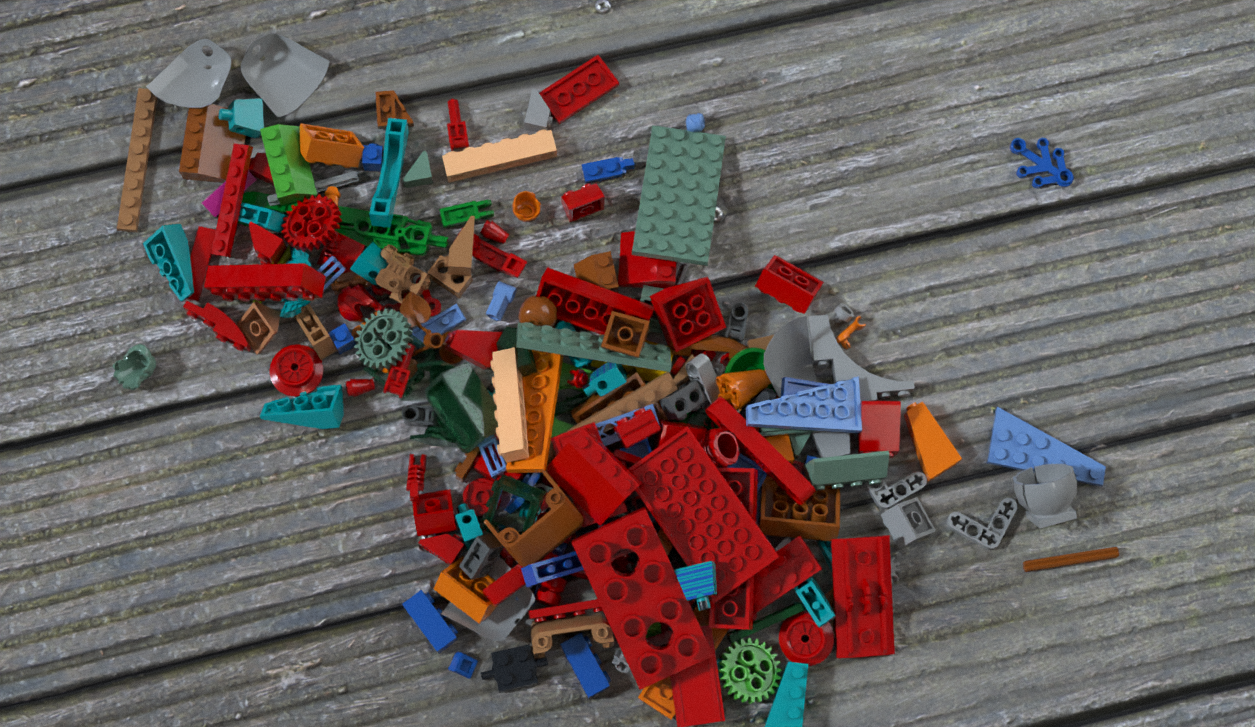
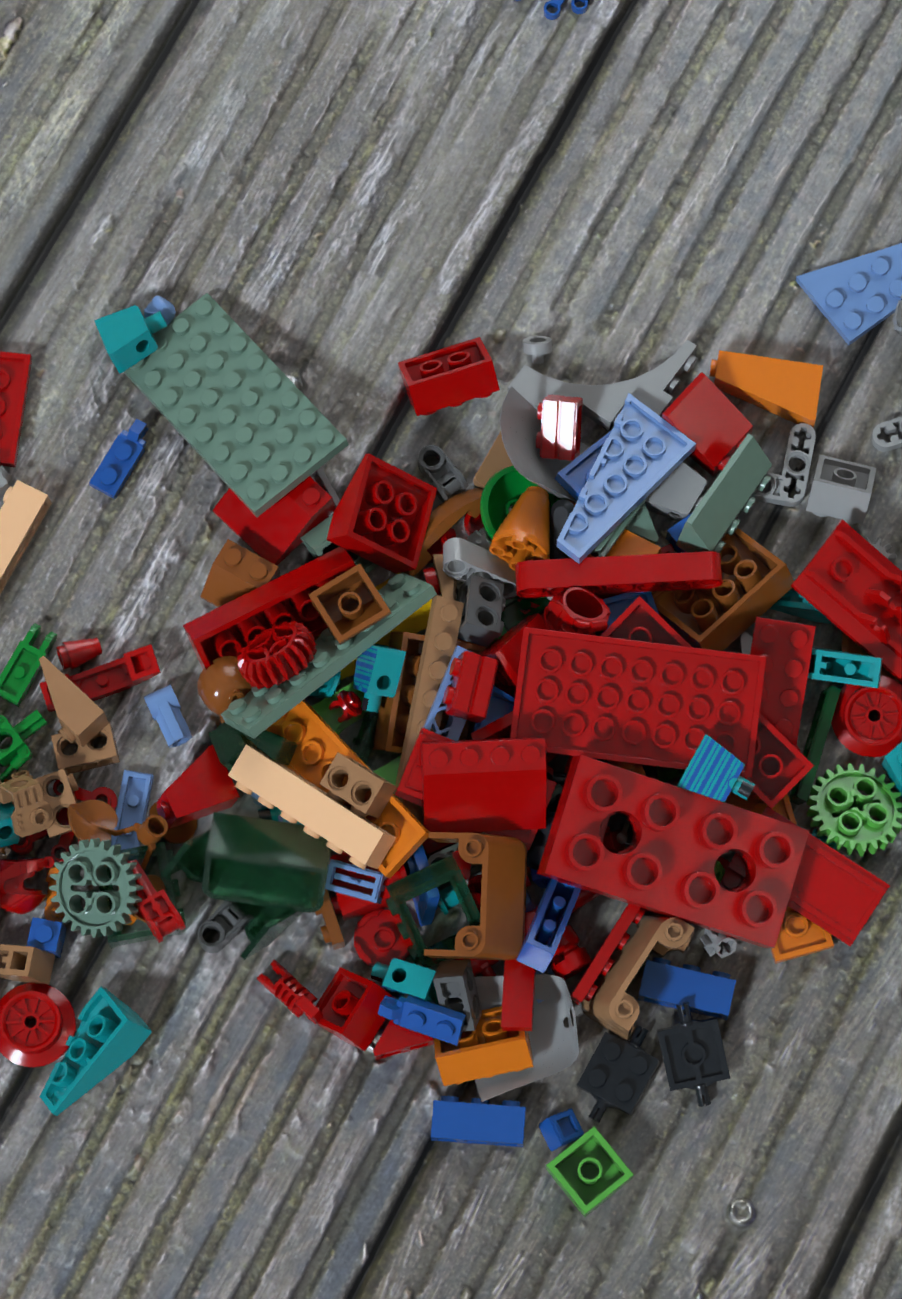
camera: 40 degrees left, 0 degrees up
red cone [345,379,375,398] -> none
orange hair [512,191,541,222] -> none
red slope [561,183,605,222] -> none
orange piece [835,316,866,349] -> none
none -> teal torso [95,305,168,374]
none -> red gear [237,621,317,689]
none -> medium nougat brick [320,752,397,819]
none -> blue hinge [378,995,466,1046]
none -> brick [536,395,583,461]
none -> bright green brick [546,1126,634,1217]
none -> black plate [657,1002,730,1107]

